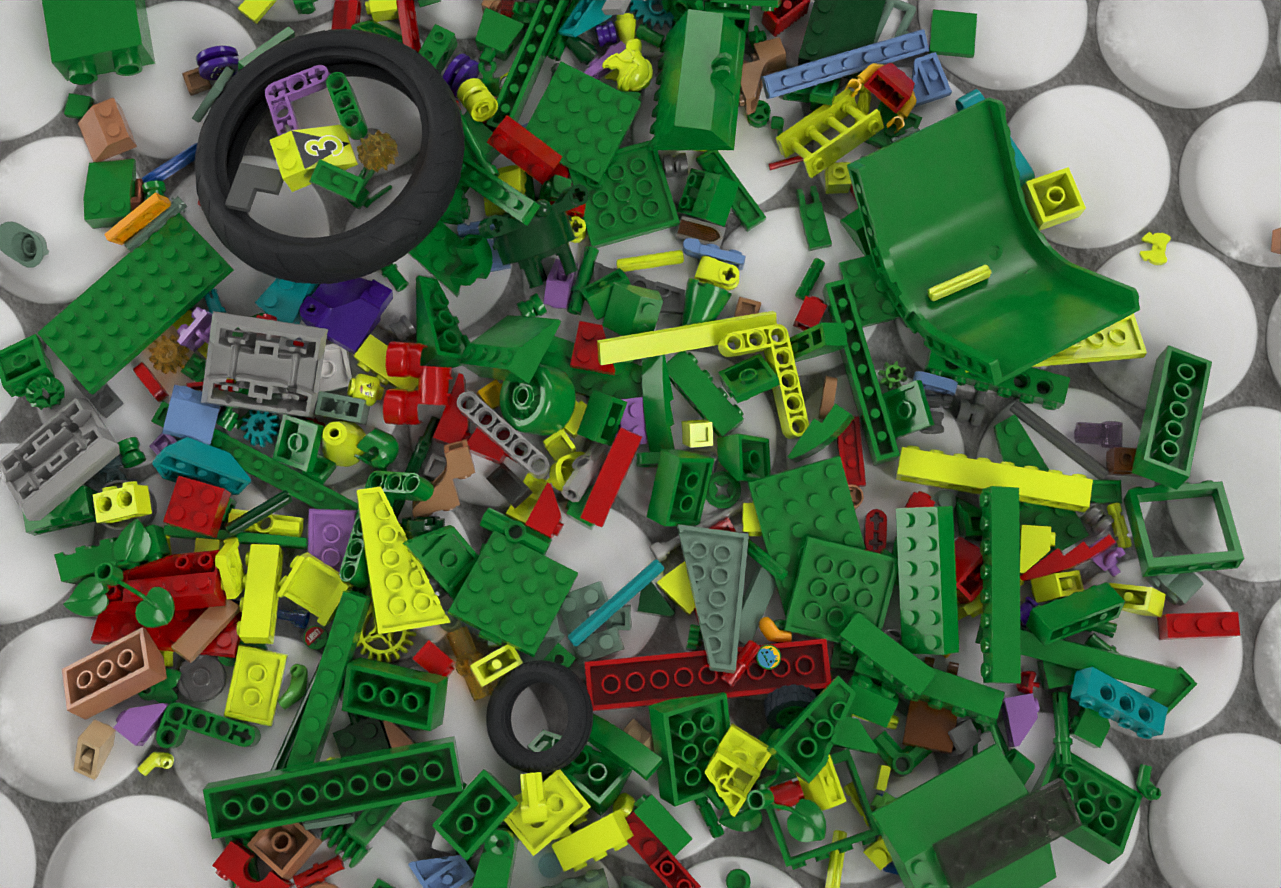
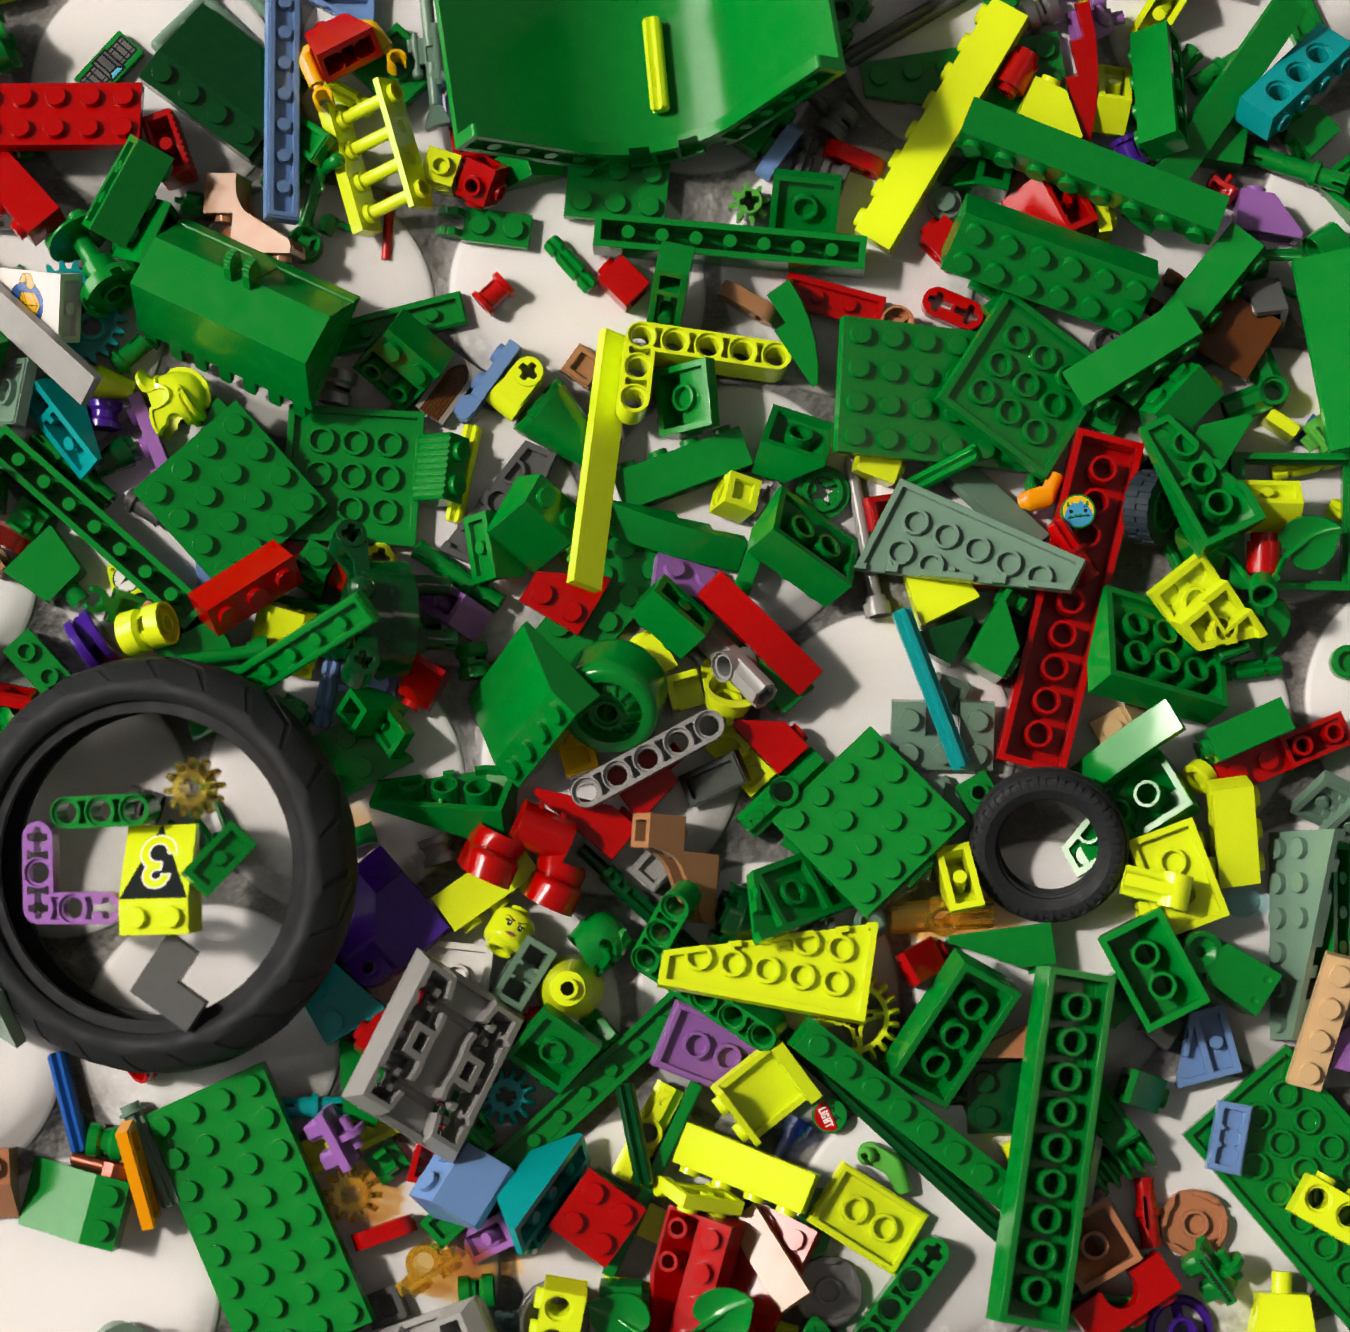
camera: 70 degrees left, 5 degrees up
none -> green piece [297,152,345,228]
none -> clear yellow plate [395,1239,467,1298]
none -> red slope [398,653,451,713]
none -> green brick [411,432,471,507]
none -> red brick [455,154,510,210]
none -> red bush [471,272,516,316]
none -> red beam [822,139,887,180]
none -> green slope [945,922,1057,974]
none -> green slope [960,597,1020,684]
none -> red brick [993,45,1040,99]
none -> green slope [1114,1067,1170,1114]

